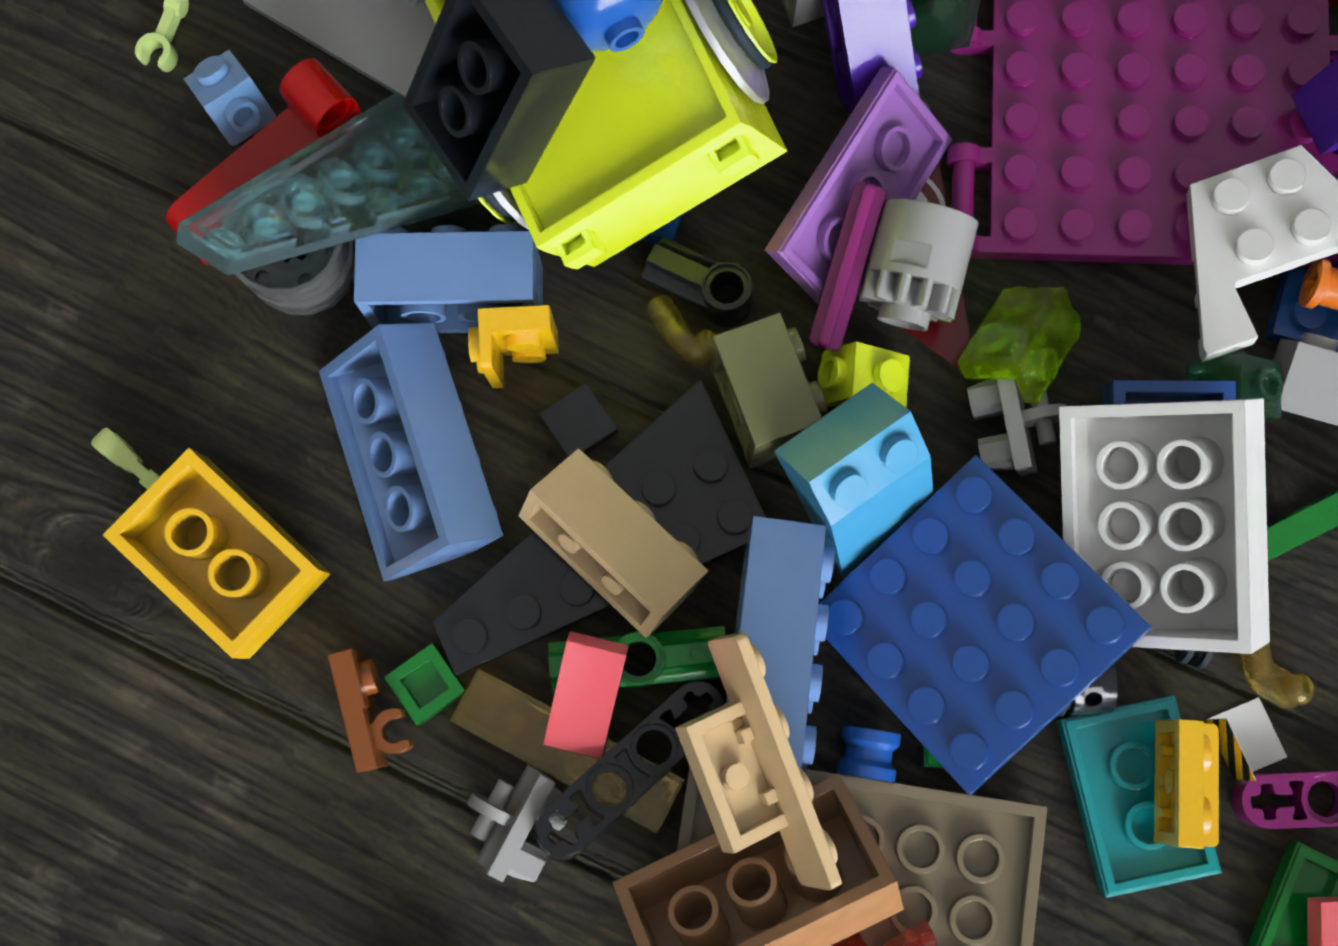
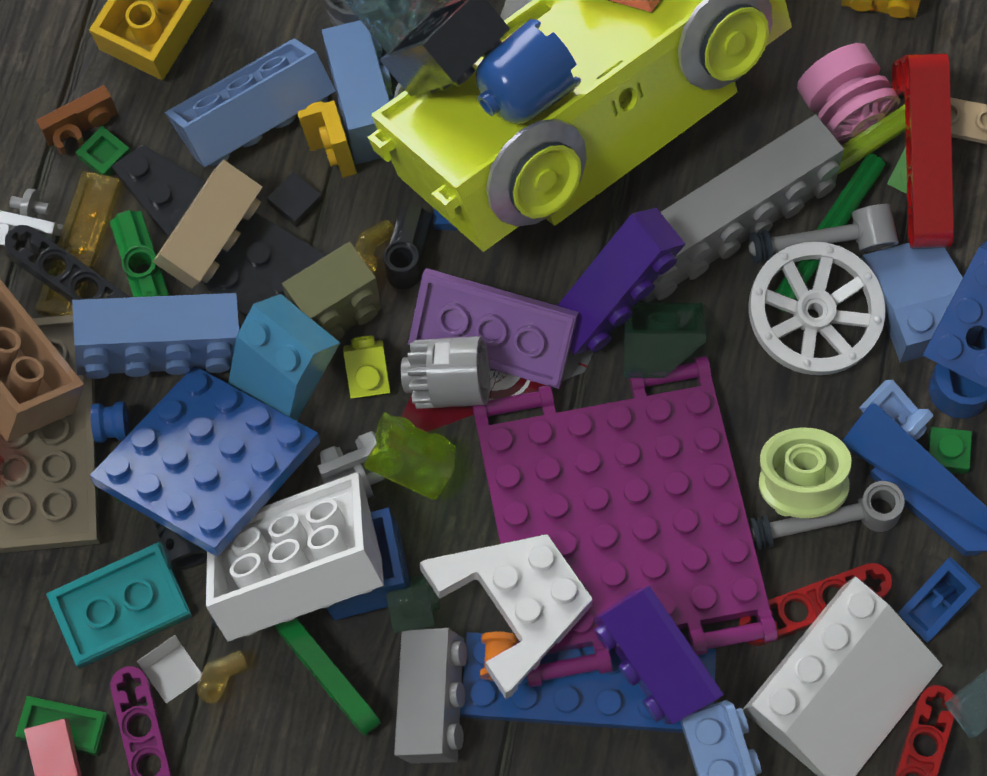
camera: 80 degrees right, 10 degrees down
coral tile [543,631,629,759] -> none
tan bracket [675,632,842,890] -> none
magenta axle [809,182,887,351] -> none
yellow bracket [1154,719,1219,849] -> none

